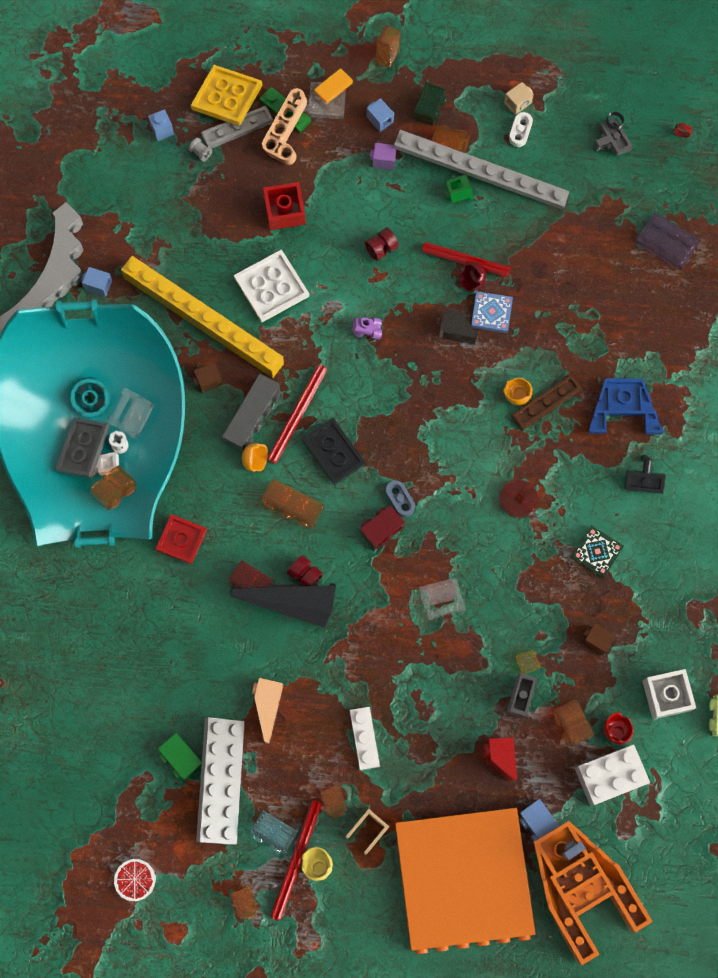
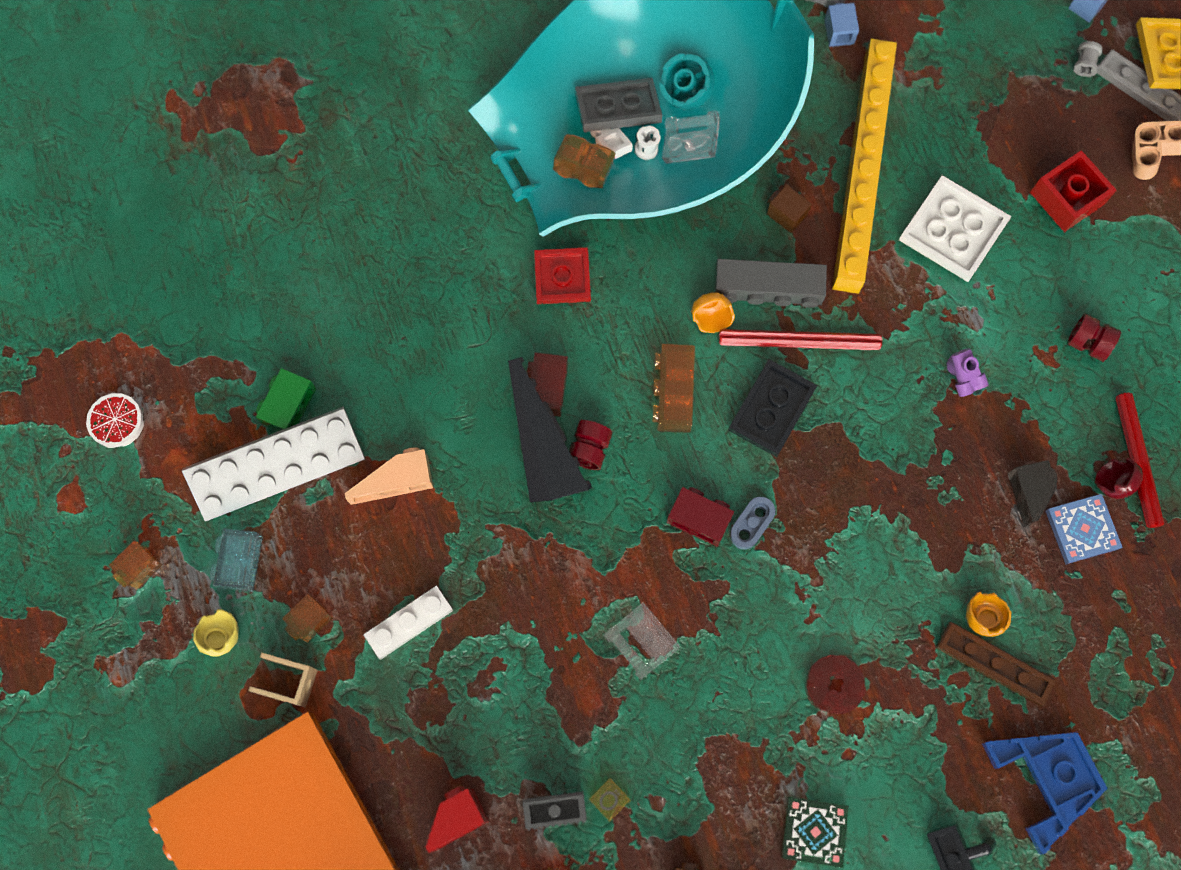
camera: 70 degrees right, 0 degrees up
red axle [270,800,322,921] -> none

